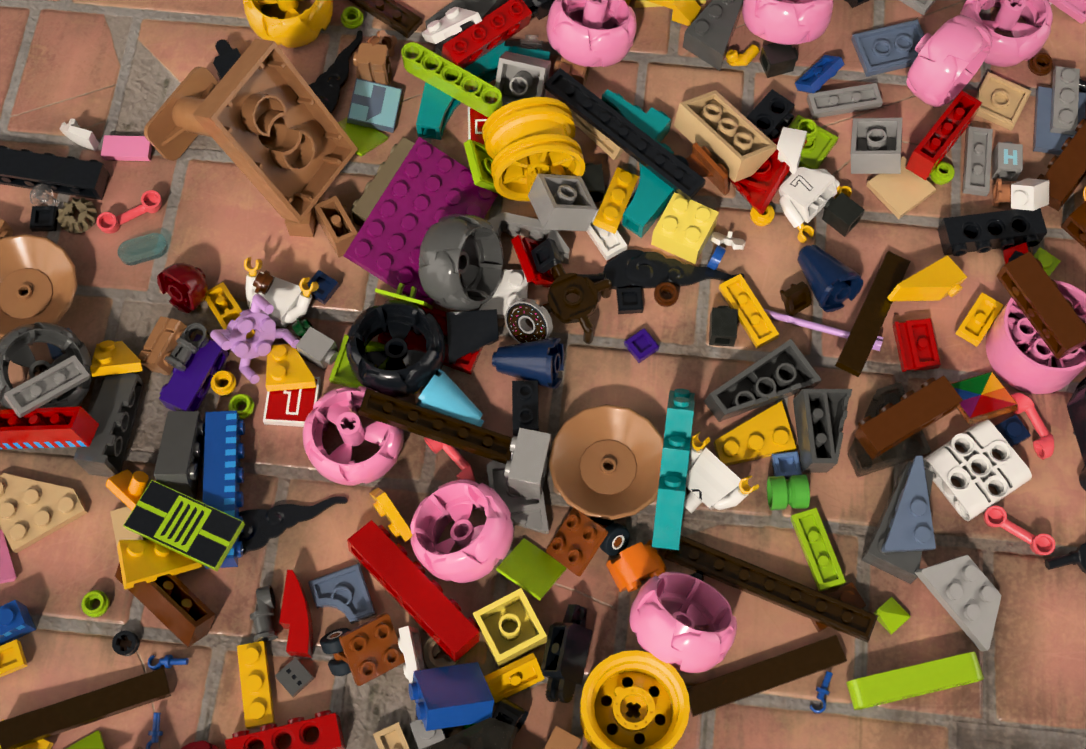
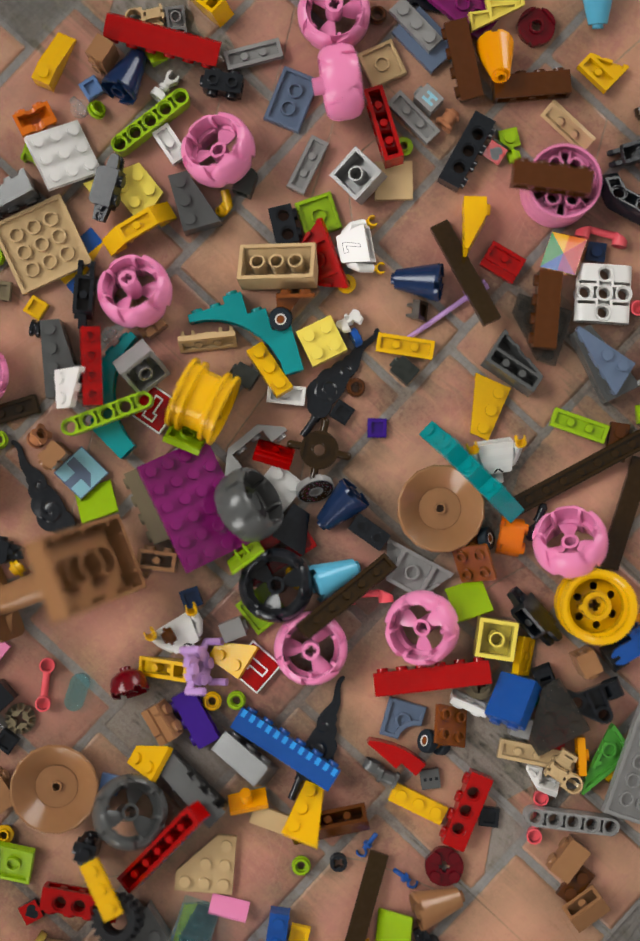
camera: 55 degrees left, 20 degrees up
light grey plate [4,355,90,418] -> none
black tile [123,480,245,572] -> none
dark grey connector [164,323,210,371] -> none
dark green plate [292,318,314,339] -> none
yellow wing [369,487,412,542] -> none
light grey brick [504,428,551,500] -> none
light grey brick [528,174,598,231] -> none
black plate [531,238,562,274] -> none
black plate [544,68,706,201] -> none
dark grey wedge [704,339,822,422] -> none
bright green wheel [767,474,810,510] -> none
medium blue tile [771,451,802,480] -> none
white slope [777,127,807,174] -> none
lime plate [794,119,818,142] -> none
blue plate [795,55,845,93] -> none
pearl dark grey brick [822,192,865,237] -> none
yellow plate [955,292,1004,347] -> none
white brick [1011,178,1049,211] -> none

